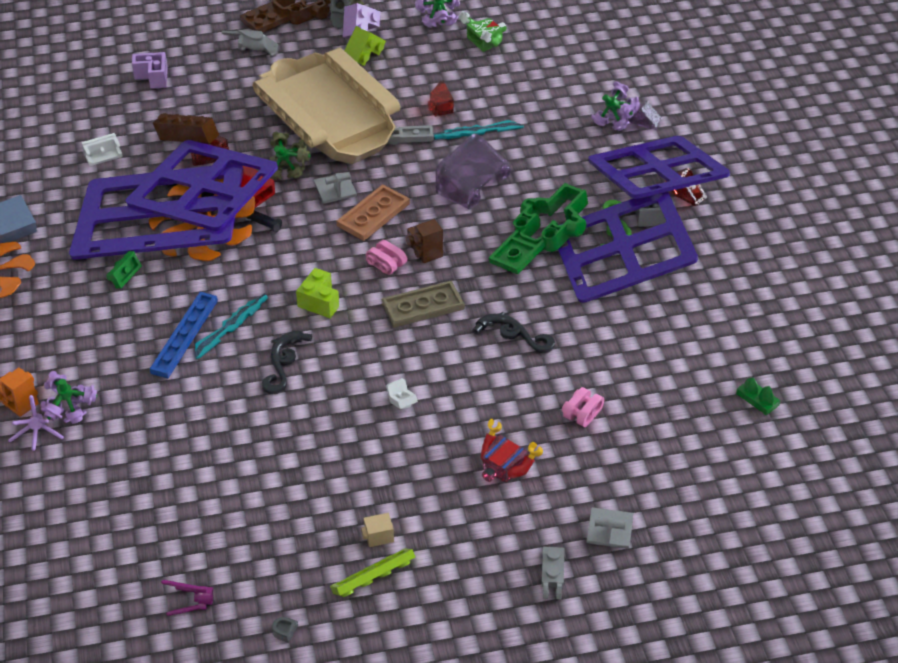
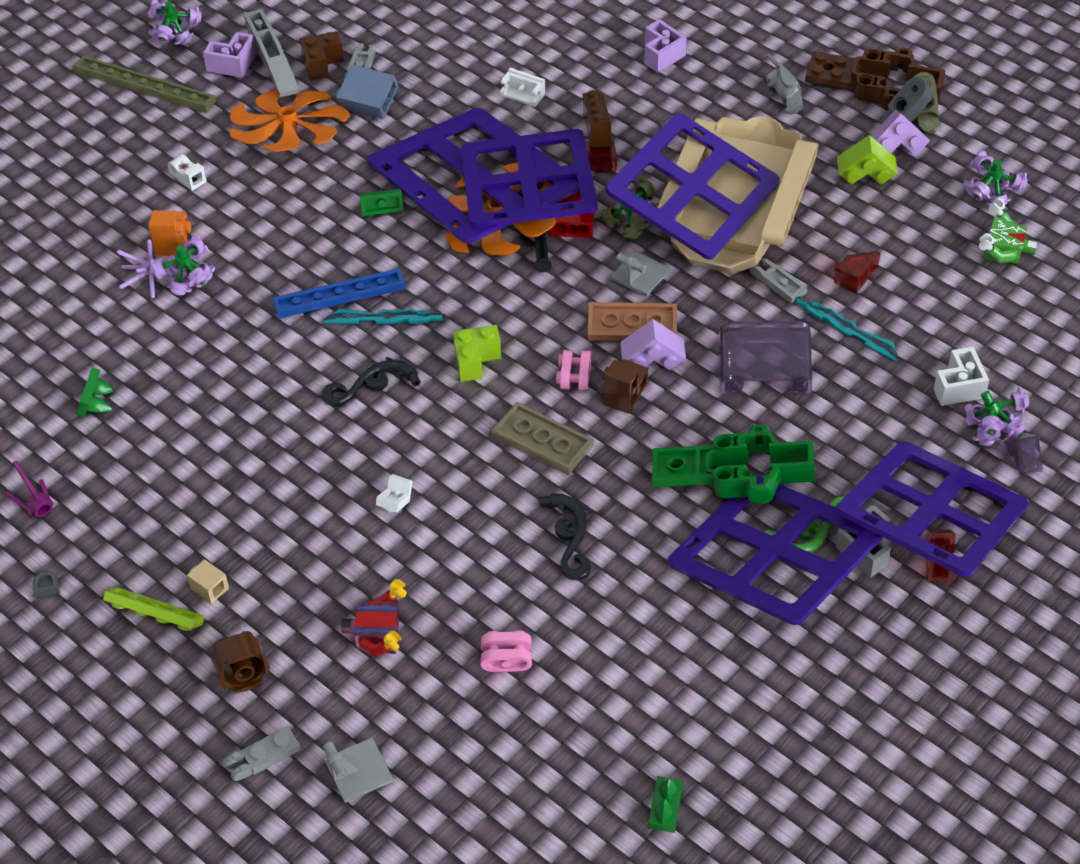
camera: 55 degrees right, 5 degrees up
none -> green tile [76,368,113,417]
none -> reddish brown brick [211,631,270,692]
none -> dark purple window [606,114,780,260]
none -> lavender brick [621,319,686,370]
none -> white brick [934,347,989,406]

